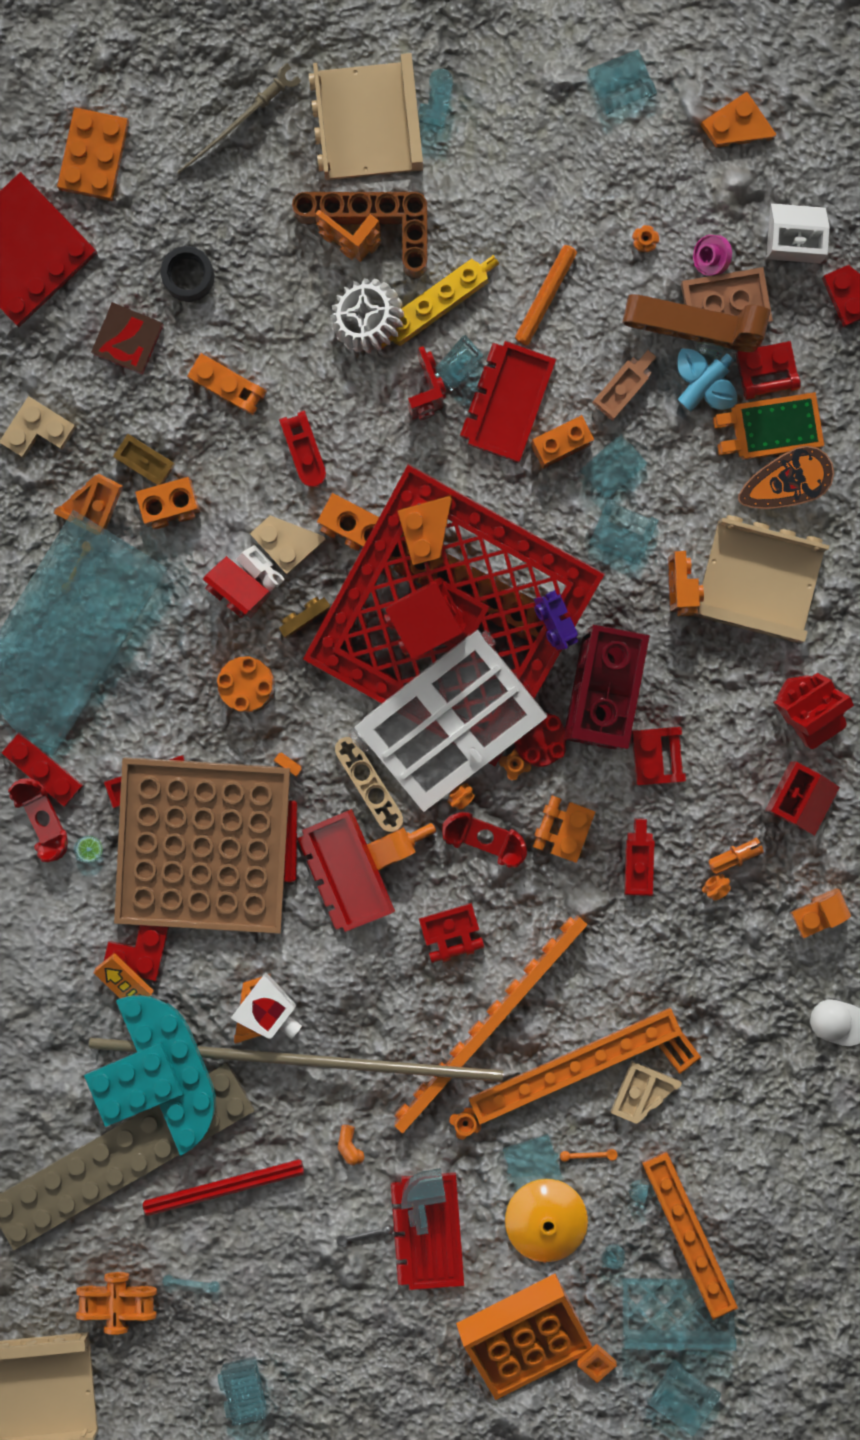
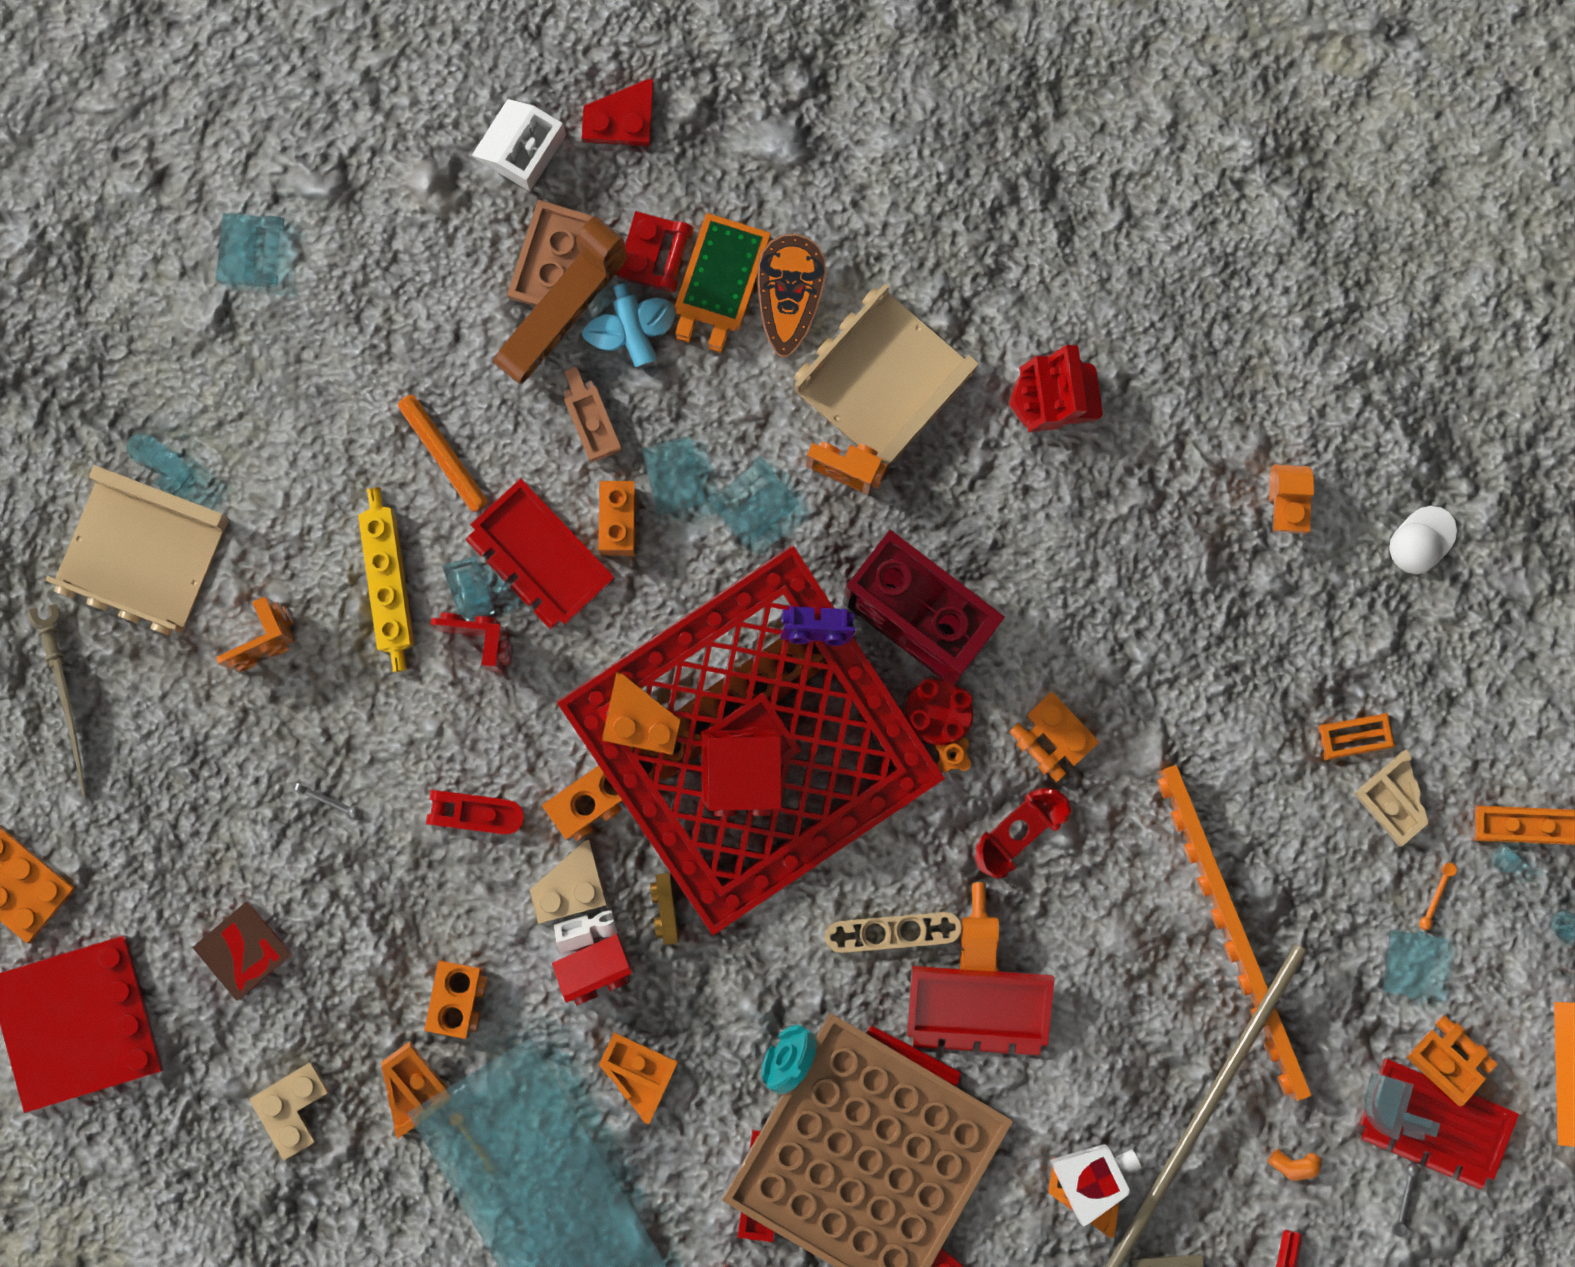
camera: 55 degrees left, 5 degrees down
pearl gold plate [113,434,175,485] -> none
black tyre [160,246,215,302] -> none
orange plate [187,353,267,415] -> none
orange brick [217,656,275,712] -> none
orange tile [274,752,302,778] -> none
dark orange beam [292,192,427,278] -> none
white gear [330,278,404,354] -> none
door [348,629,547,812] -> none
red plate [419,903,485,963] -> none
orange plate [447,783,474,810] -> none
orange plate [449,1107,481,1140] -> none
orange plate [469,1007,683,1124] -> none
light orange dish [505,1178,588,1262] -> none
red hinge [624,818,655,896] -> none
orange plate [632,225,659,252] -> none
red plate [632,727,686,785] -> none
dark pink plate [693,234,732,276] -> none
orange wing [701,92,777,147] -> none
orange plate [702,874,731,900] -> none
orange axle [708,837,764,874] -> none
red slope [765,762,840,836] -> none
none -> flat silver hinge [293,782,361,820]
none -> orange wing [599,1032,678,1125]
none -> teal tile [761,1025,817,1094]
none -> orange plate [1406,1014,1498,1106]

